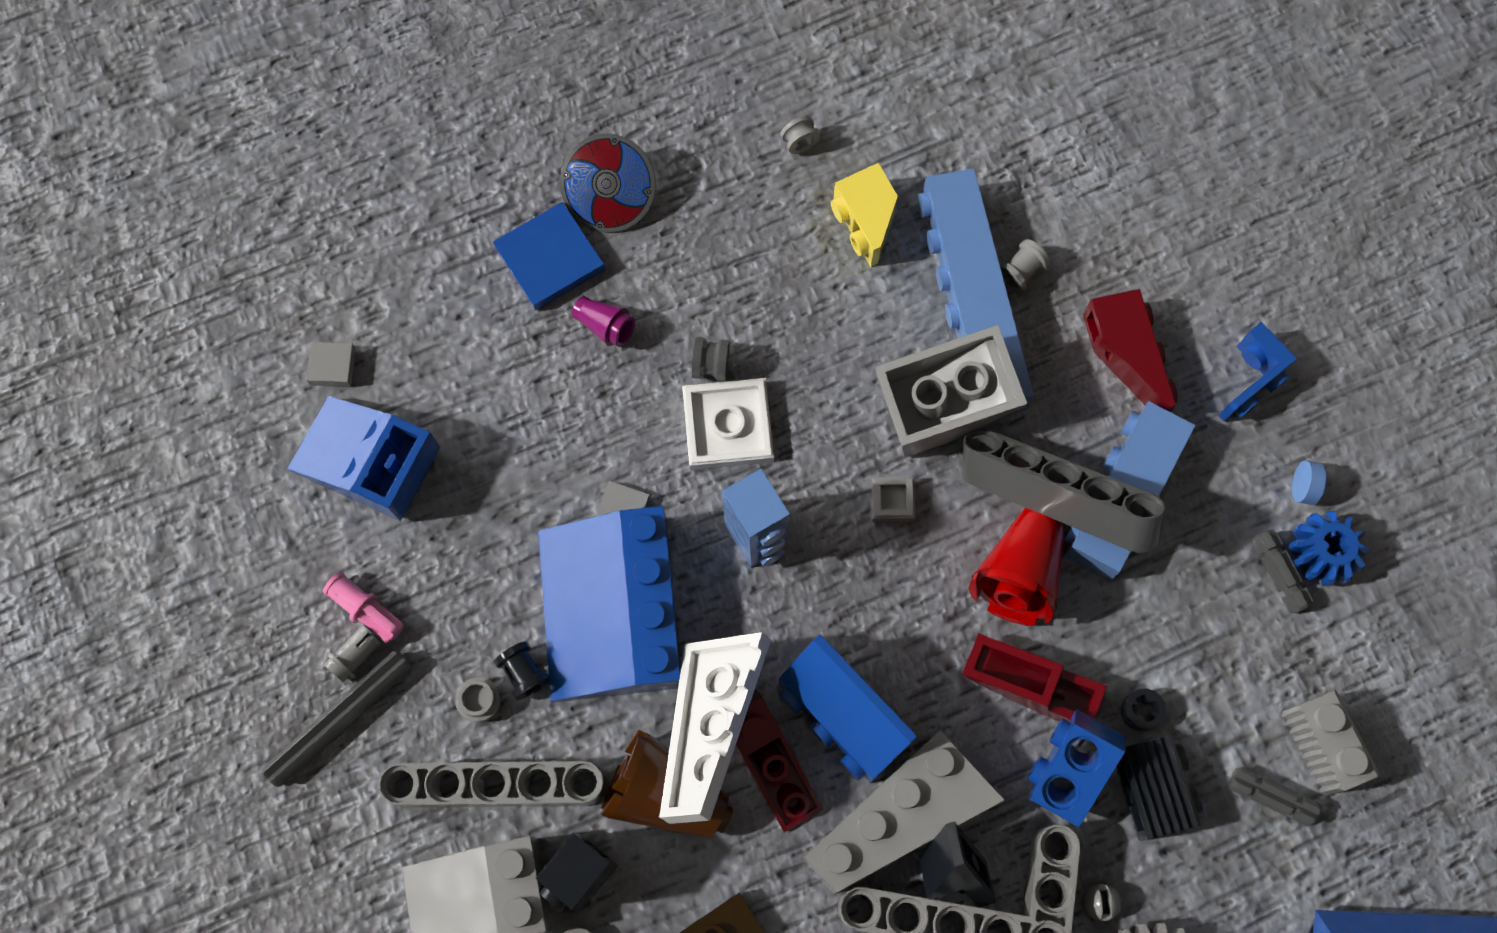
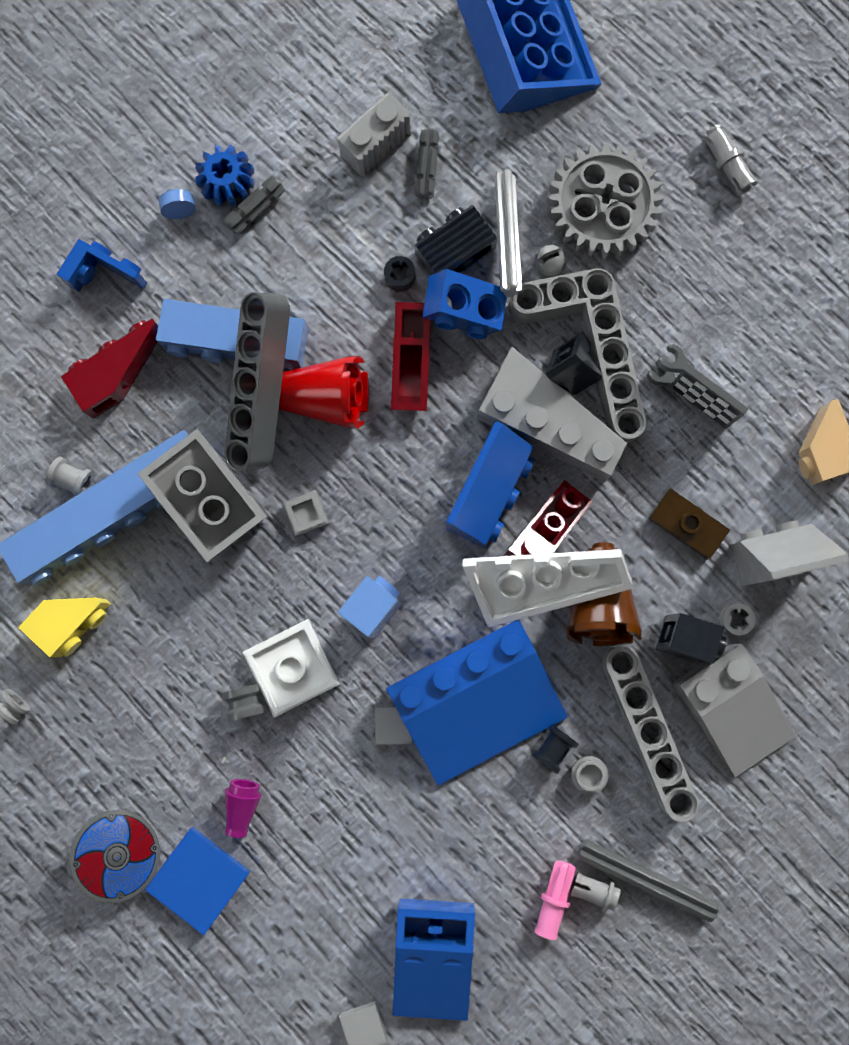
camera: 105 degrees left, 10 degrees up
none -> axle [495,169,522,297]

